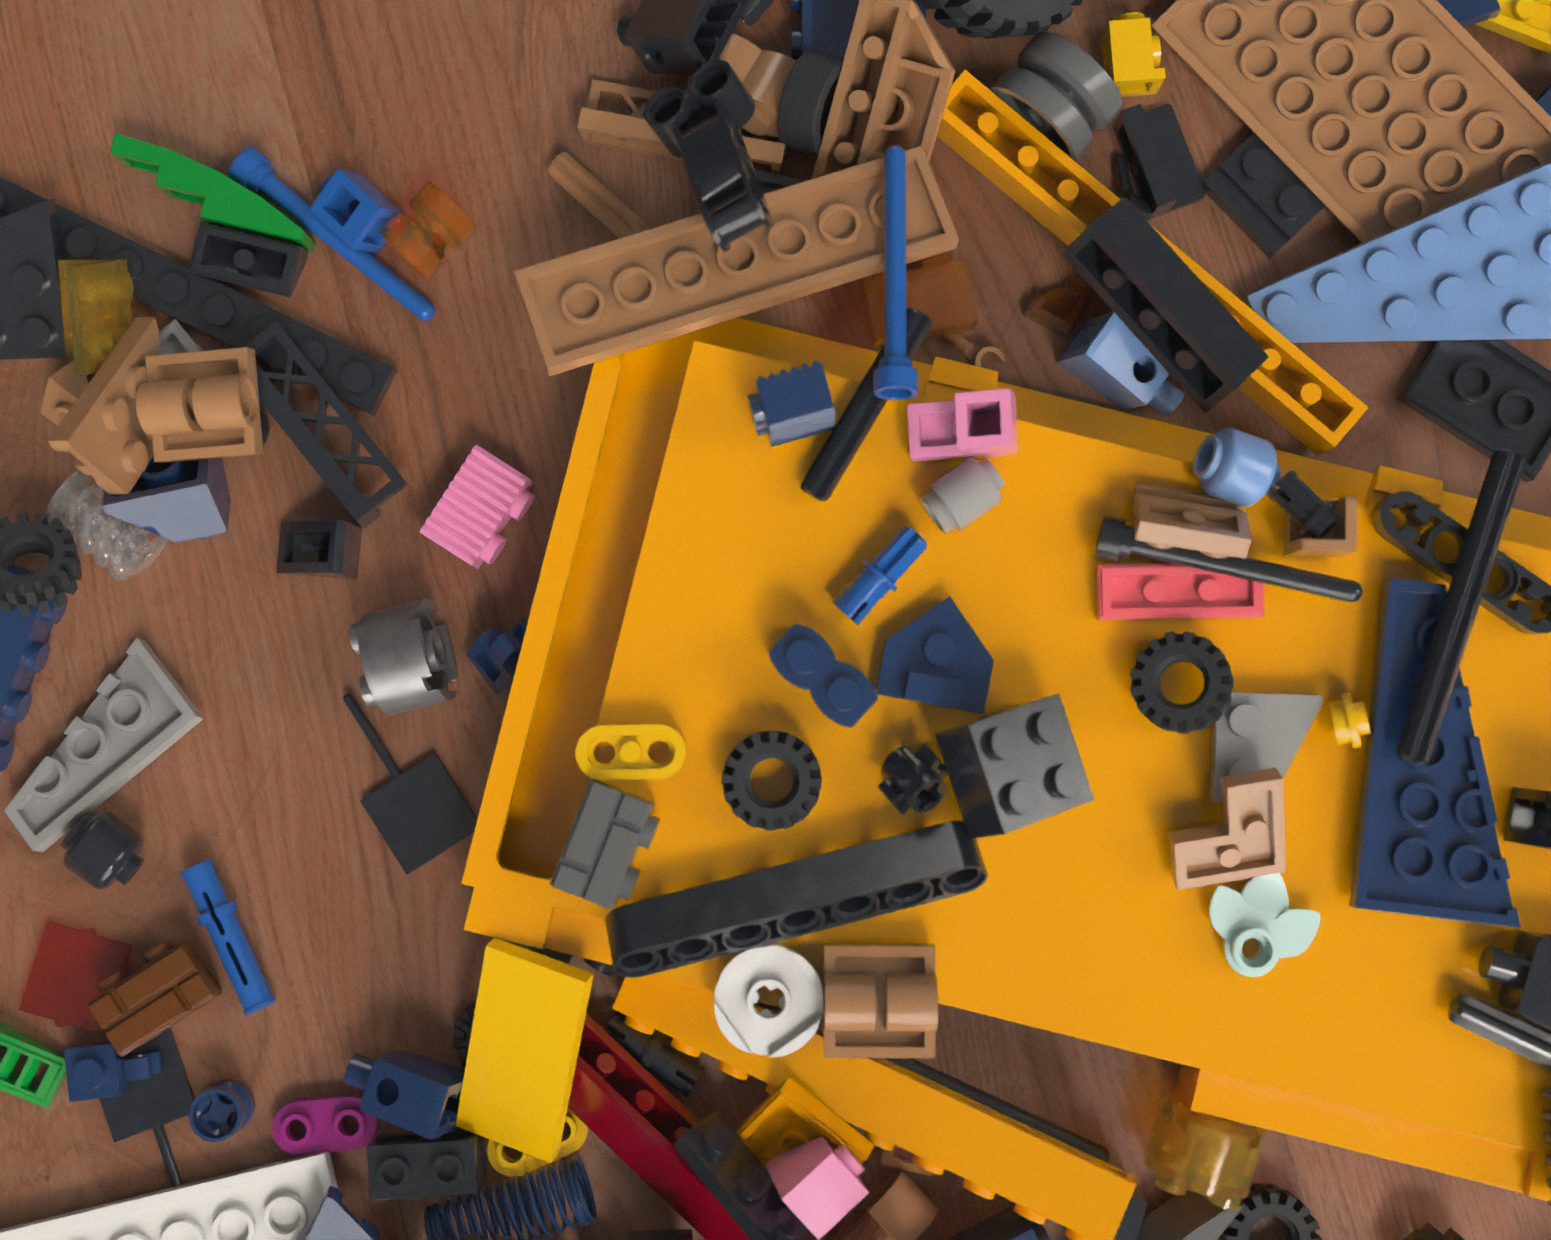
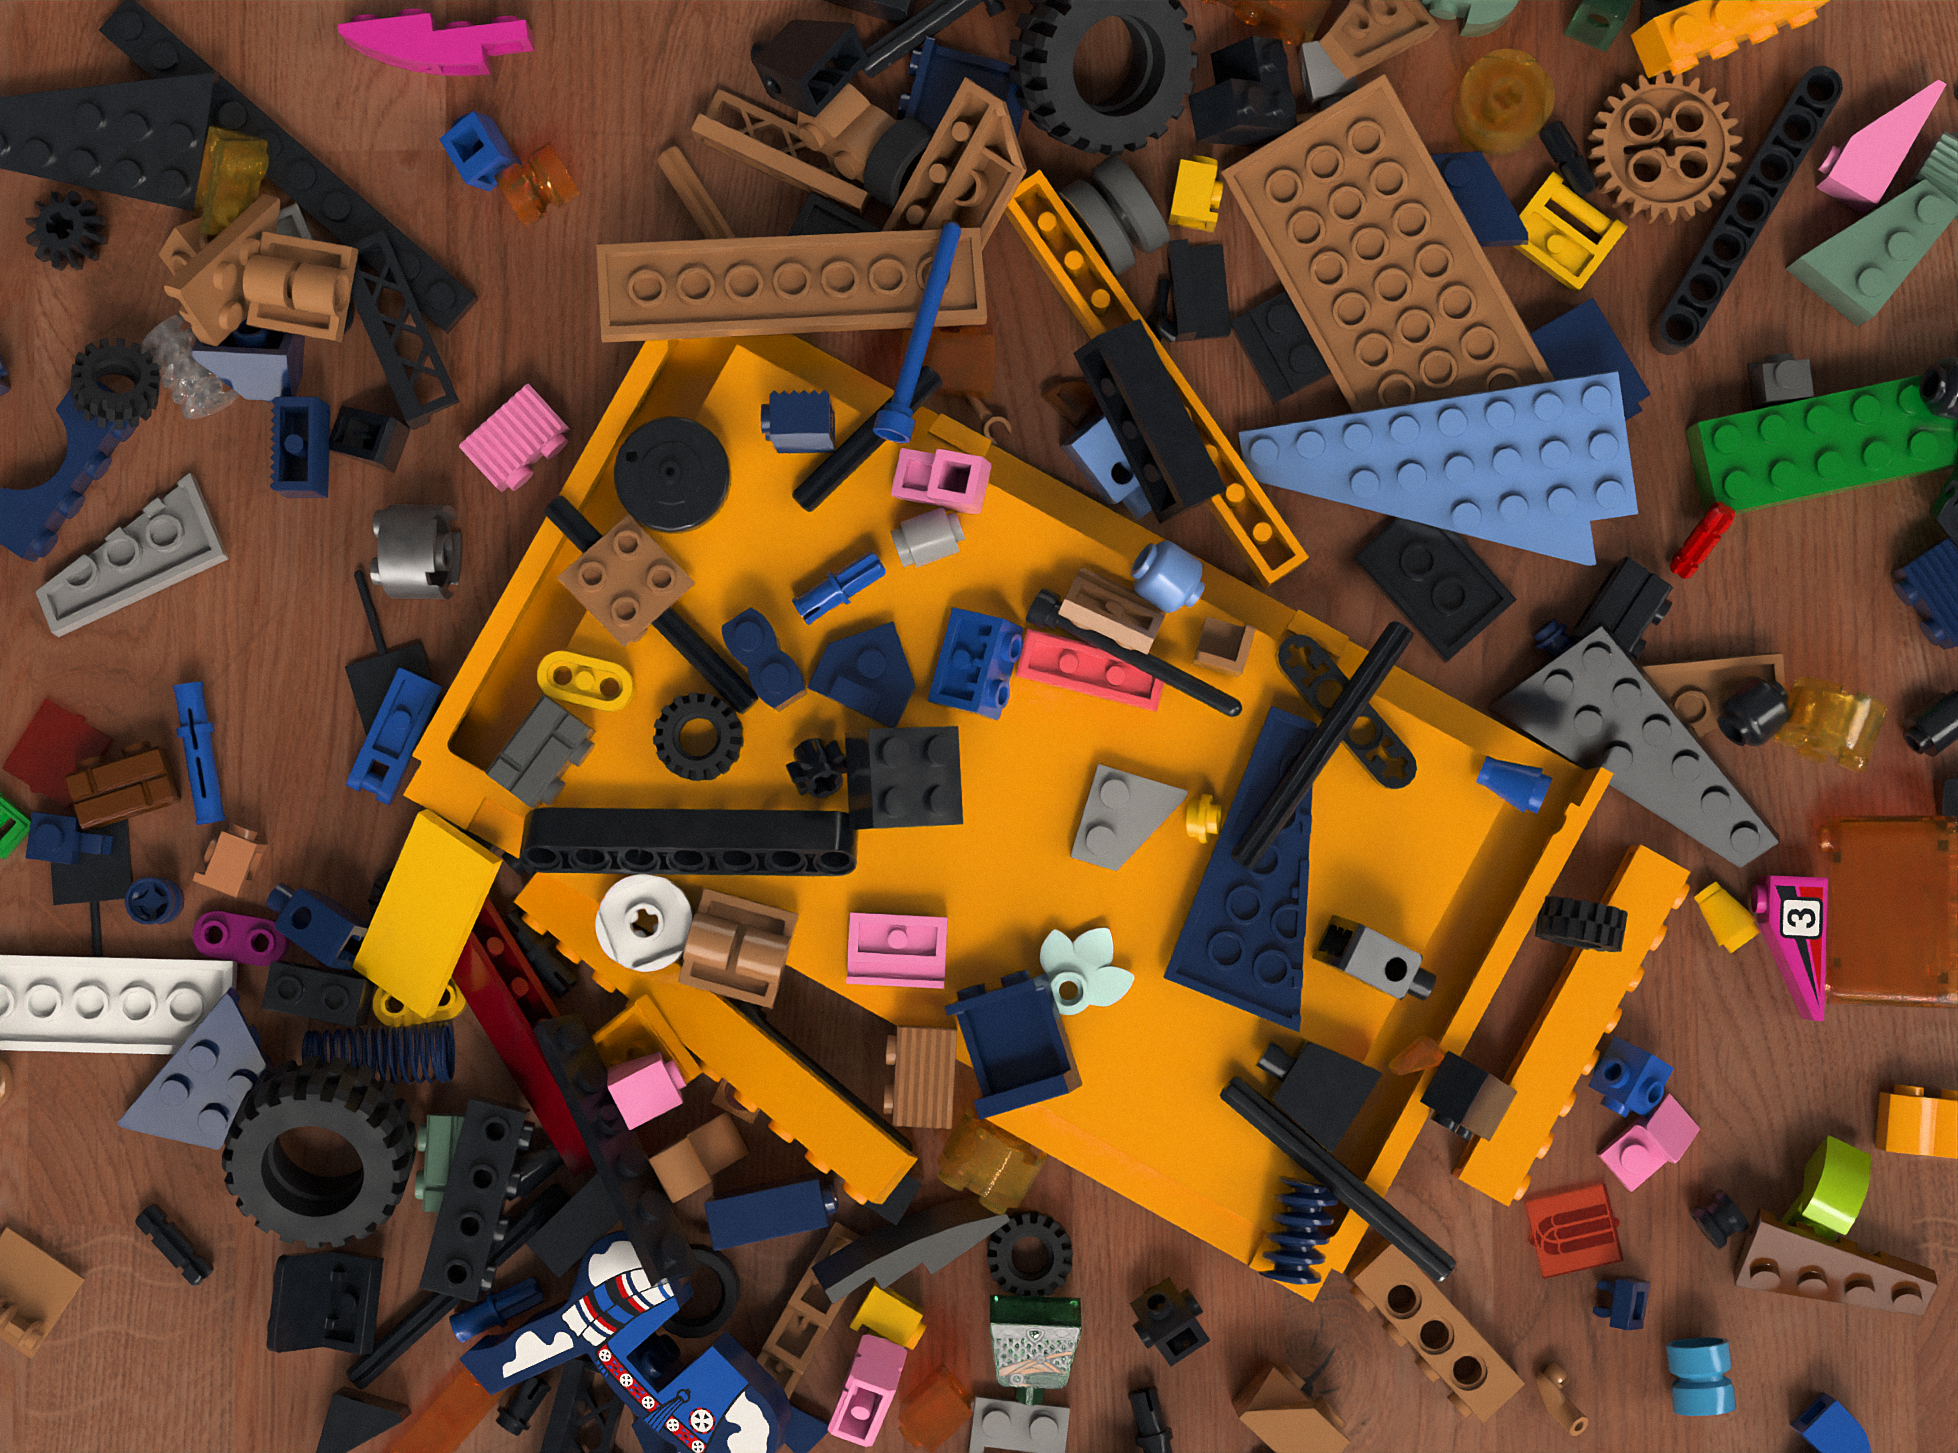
camera: 20 degrees right, 0 degrees up
black head [60,811,145,890] -> none
green slope [110,133,315,252] -> none
black slope [189,222,309,298] -> none
blue piece [228,146,435,321] -> none
dark blue plate [466,619,527,694] -> none
black piece [643,59,774,252] -> none
black tyre [1130,631,1234,734] -> none
plate [1169,767,1286,890] -> none
black pin [1267,471,1340,539] -> none
none -> nougat brick [192,822,268,898]
none -> dark blue brick [270,397,330,498]
none -> dark pink slope [338,9,535,76]
none -> blue plate [346,667,445,806]
none -> black axle [544,495,758,714]
none -> medium nougat hinge [557,514,695,647]
none -> black wheel [614,416,732,534]
none -> bright pink plate [846,912,948,989]
none -> medium nougat brick [884,1025,957,1129]
none -> blue bracket [927,608,1023,720]
none -> dark blue panel [944,969,1083,1120]

